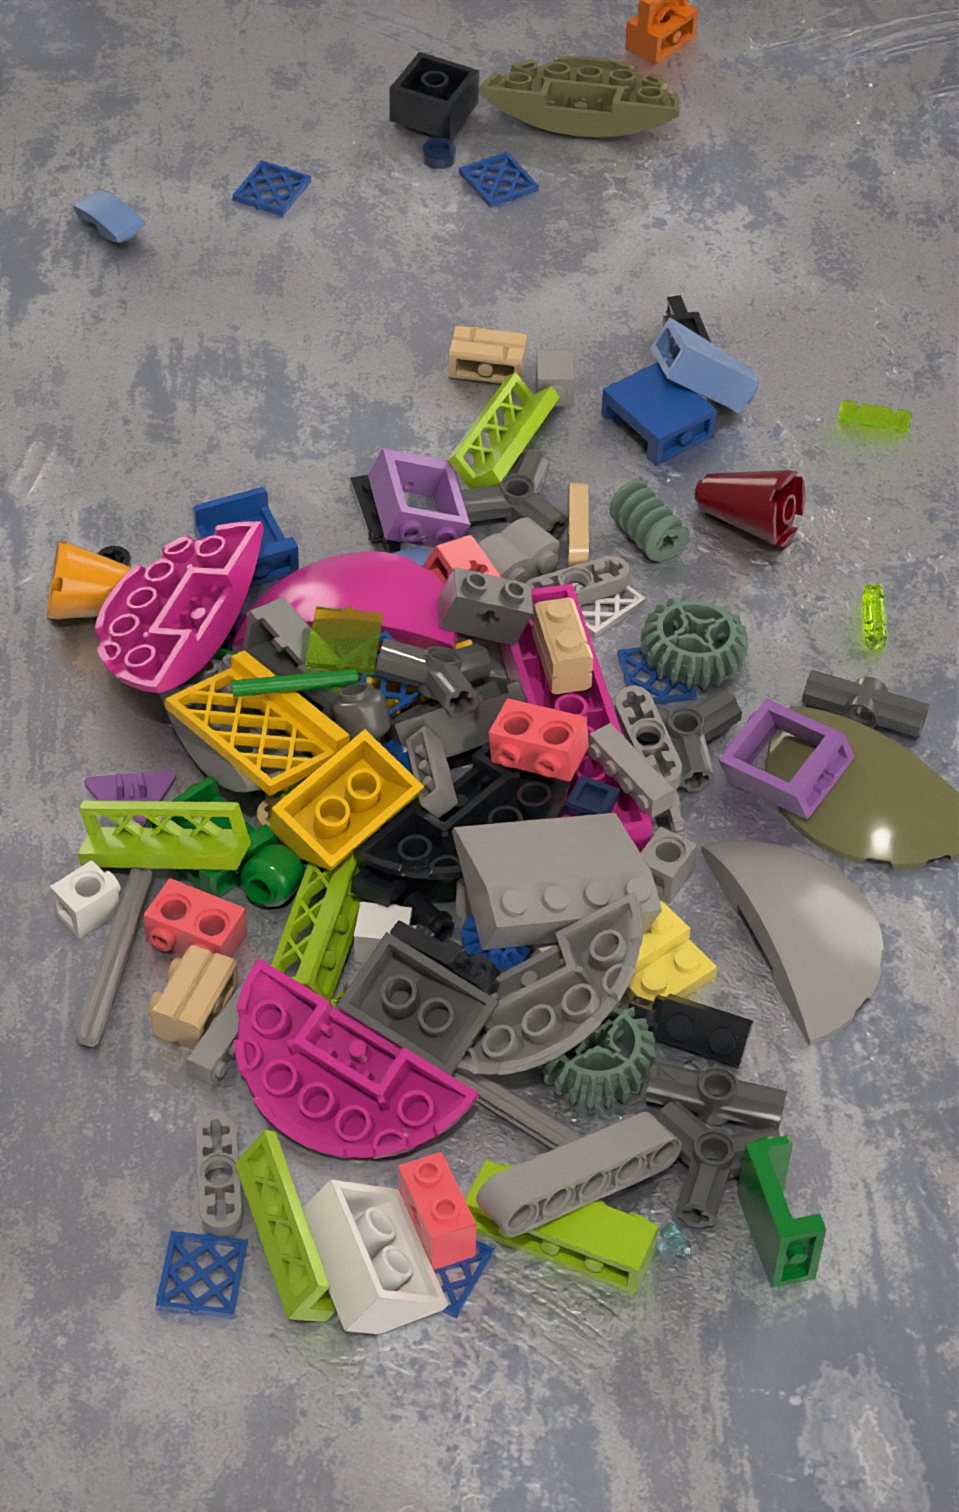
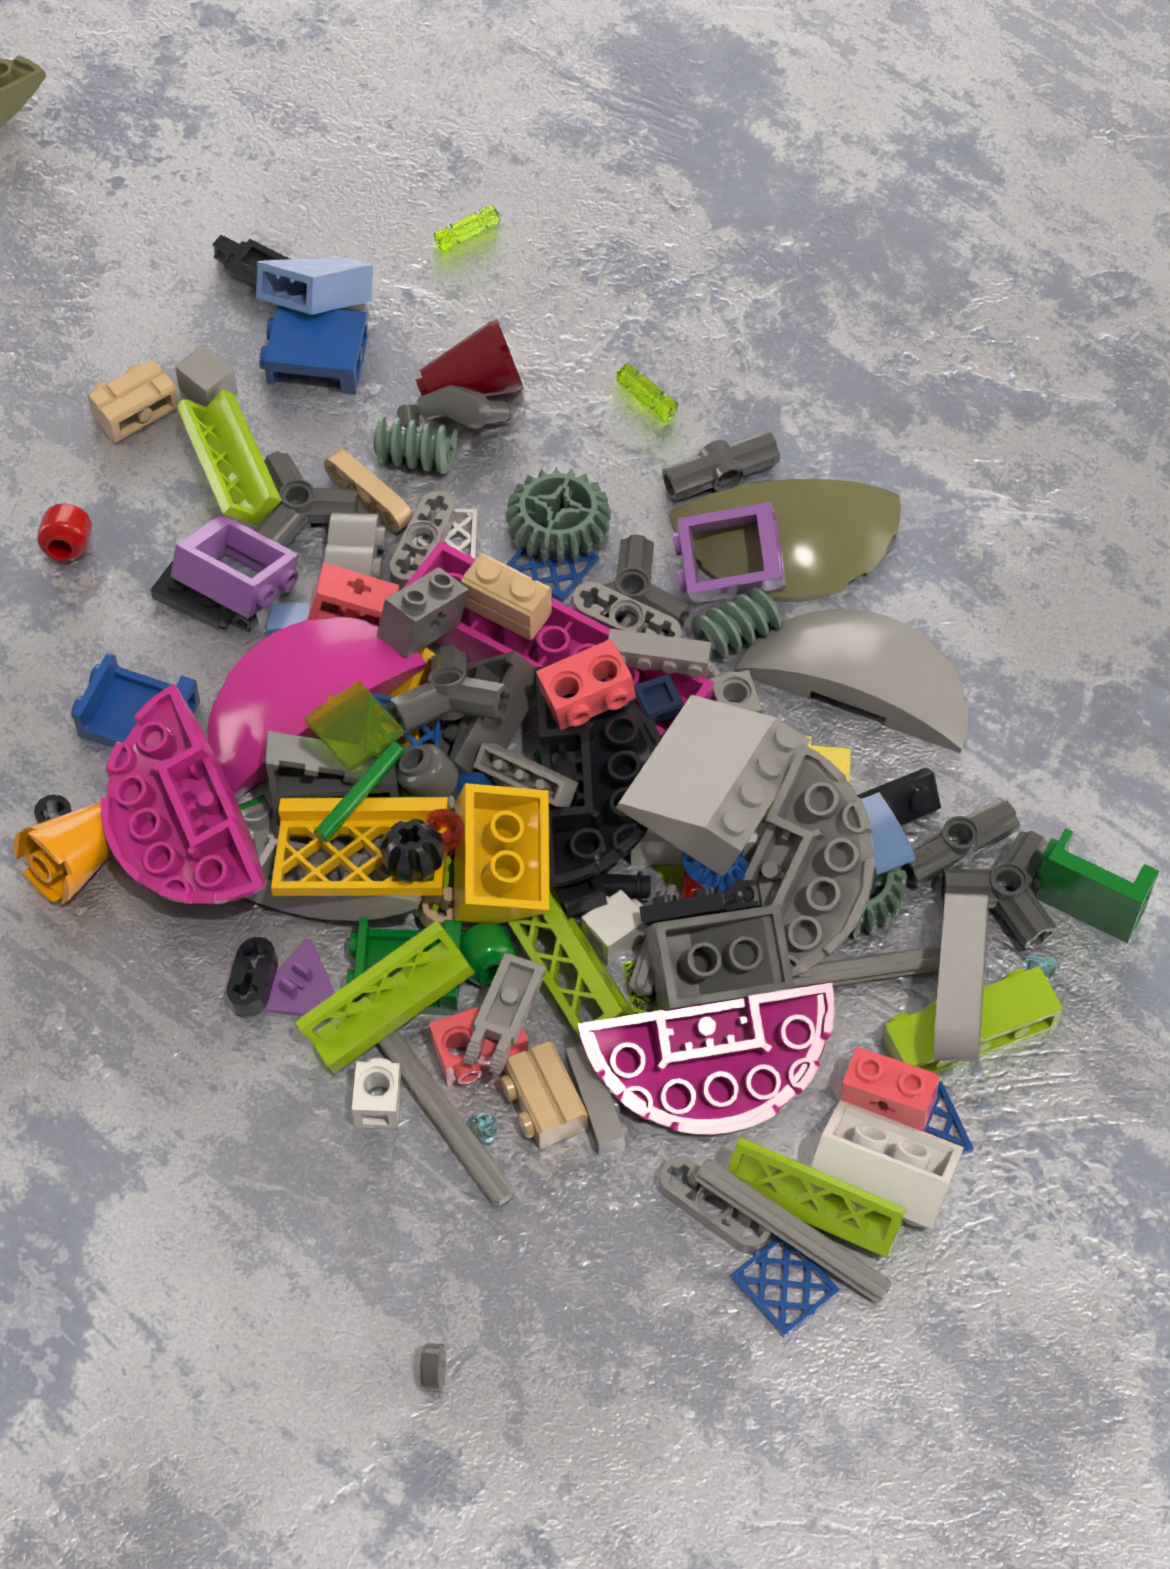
camera: 45 degrees left, 10 degrees up
none -> red head [37,503,92,561]
none -> black beam [226,937,278,1016]
none -> black piece [380,818,445,884]
none -> dark grey arm [397,385,514,429]
none -> clear red bush [425,809,464,852]
none -> light grey hinge [464,952,546,1074]
none -> clear light blue rock [466,1113,497,1146]
none -> sand green piece [691,587,783,660]
none -> light grey axle [695,1159,892,1303]
none -> medium blue slope [861,792,916,875]

